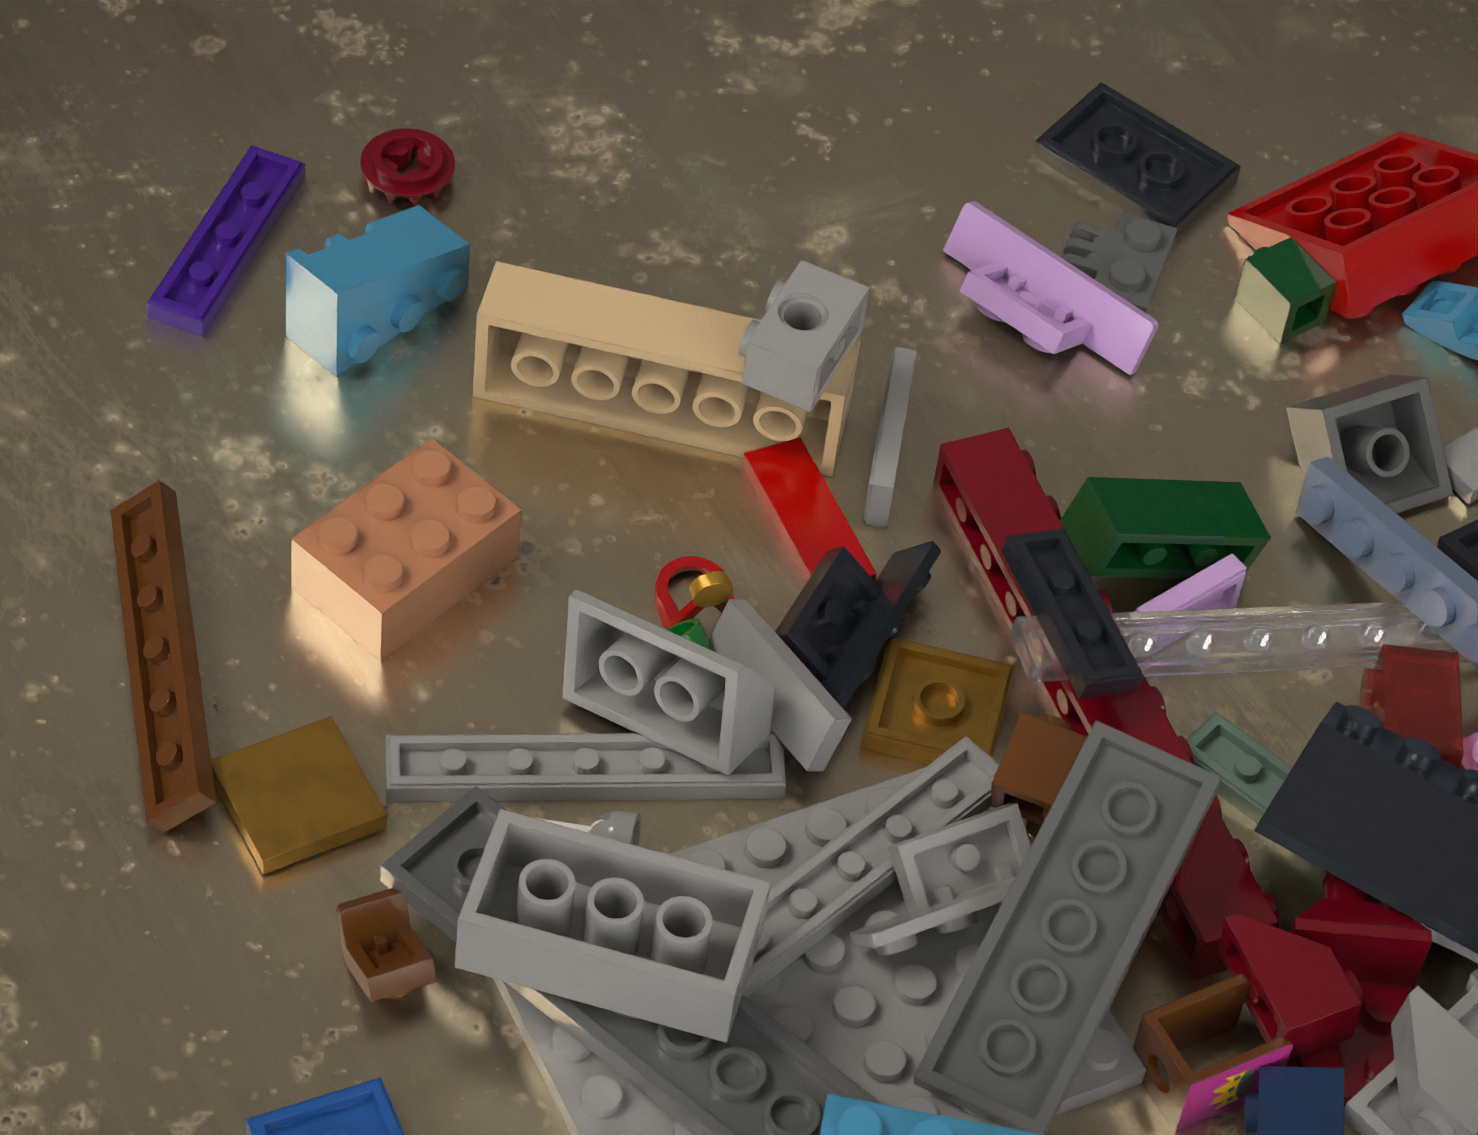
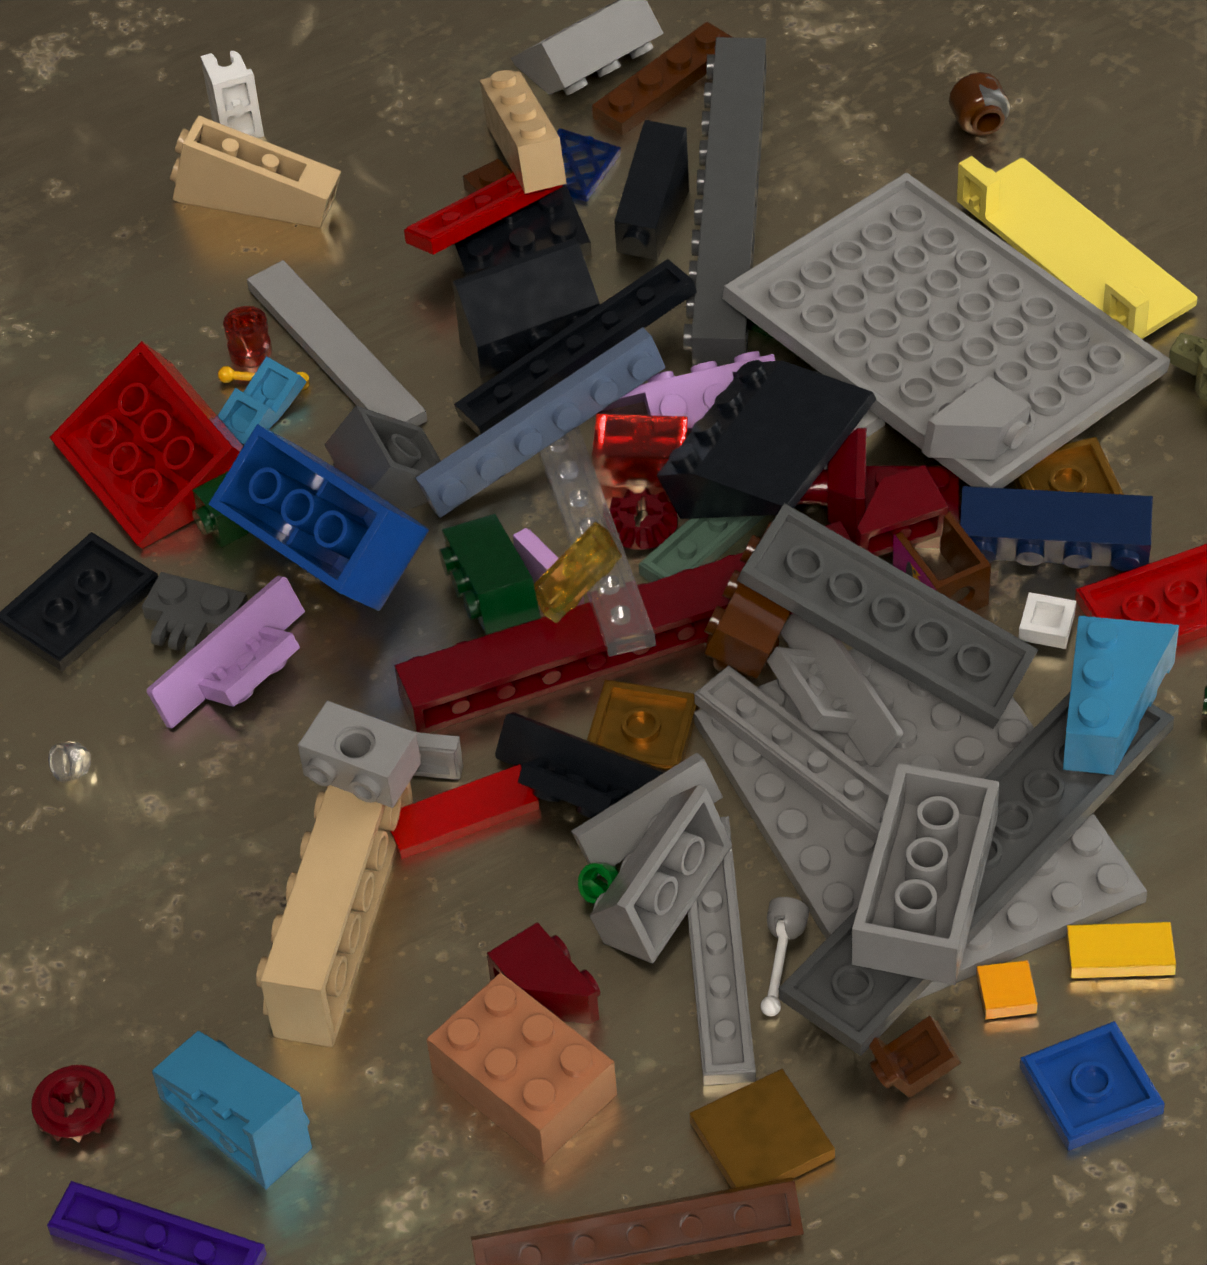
camera: 80 degrees left, 0 degrees up
red piece [654,556,735,629] -> none
black tile [1001,528,1144,700] -> none
none -> clear hinge [48,741,92,782]
none -> blue brick [208,424,429,611]
none -> dark red slope [487,922,601,1025]
none -> clear yellow plate [534,521,622,623]
none -> dark red gear [604,487,678,550]
none -> light orange tile [976,960,1038,1020]

